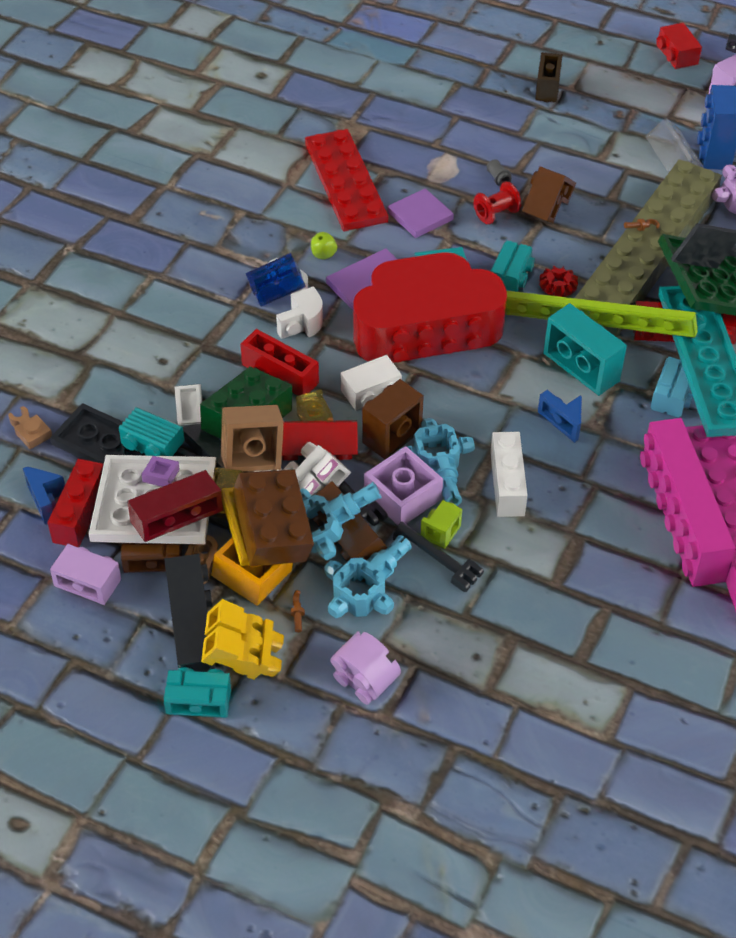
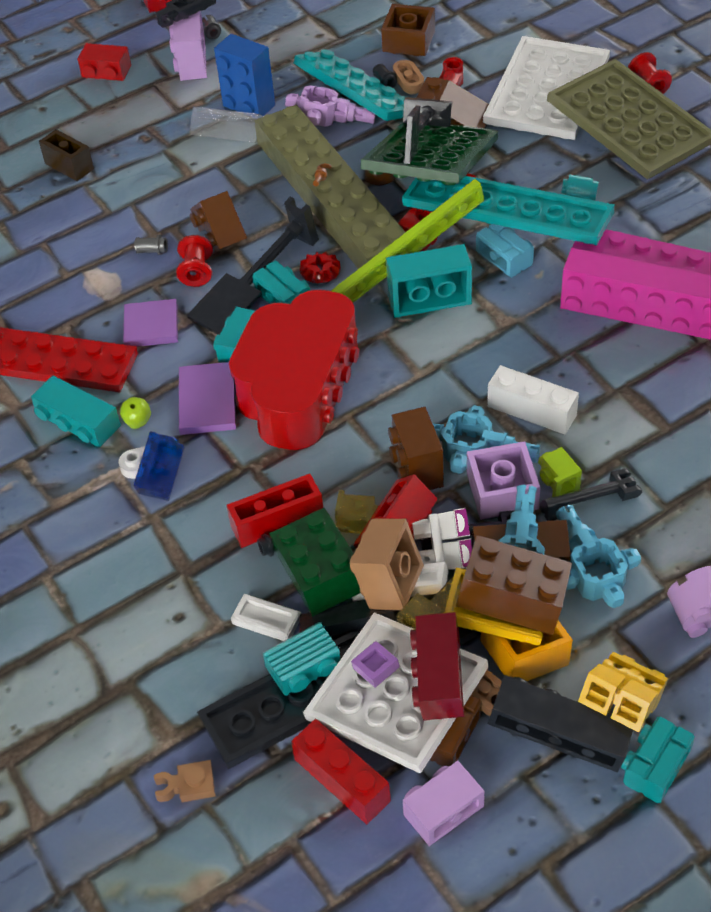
camera: 55 degrees left, 0 degrees up
blue slope [23,466,65,524] -> none
white brick [276,286,323,339] -> none
dark orange hand [290,590,305,633] -> none
white brick [341,355,402,411] -> none
blue slope [538,389,582,443] -> none
none -> teal brick [31,376,121,448]
none -> black piece [187,196,319,335]

